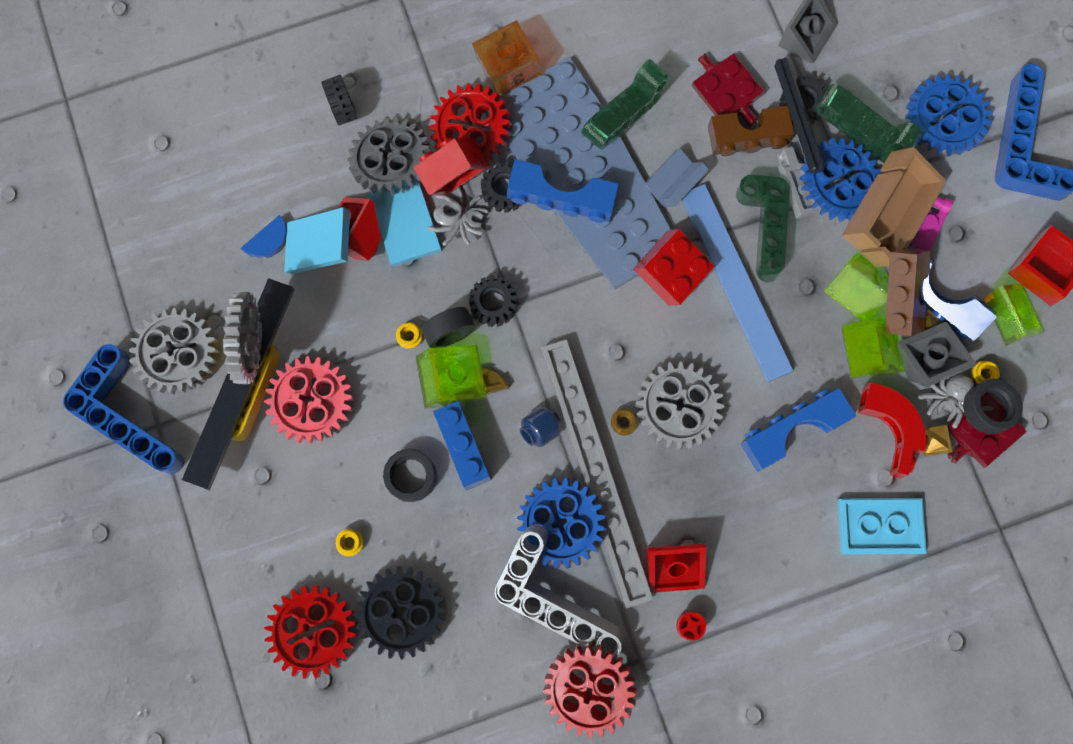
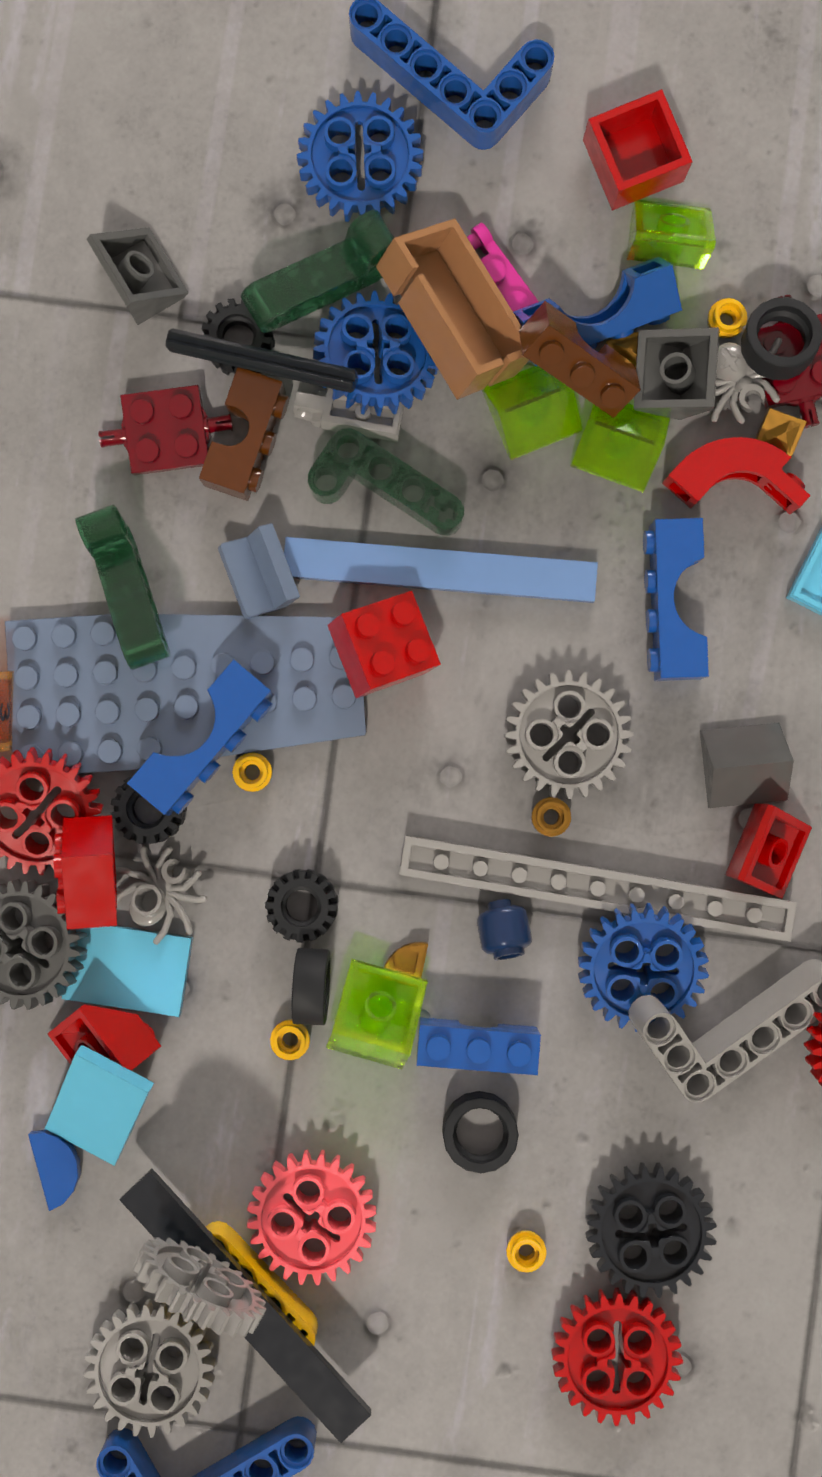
camera: 65 degrees left, 10 degrees up
none -> yellow plate [232,753,272,792]
none -> dark grey slope [700,722,794,808]

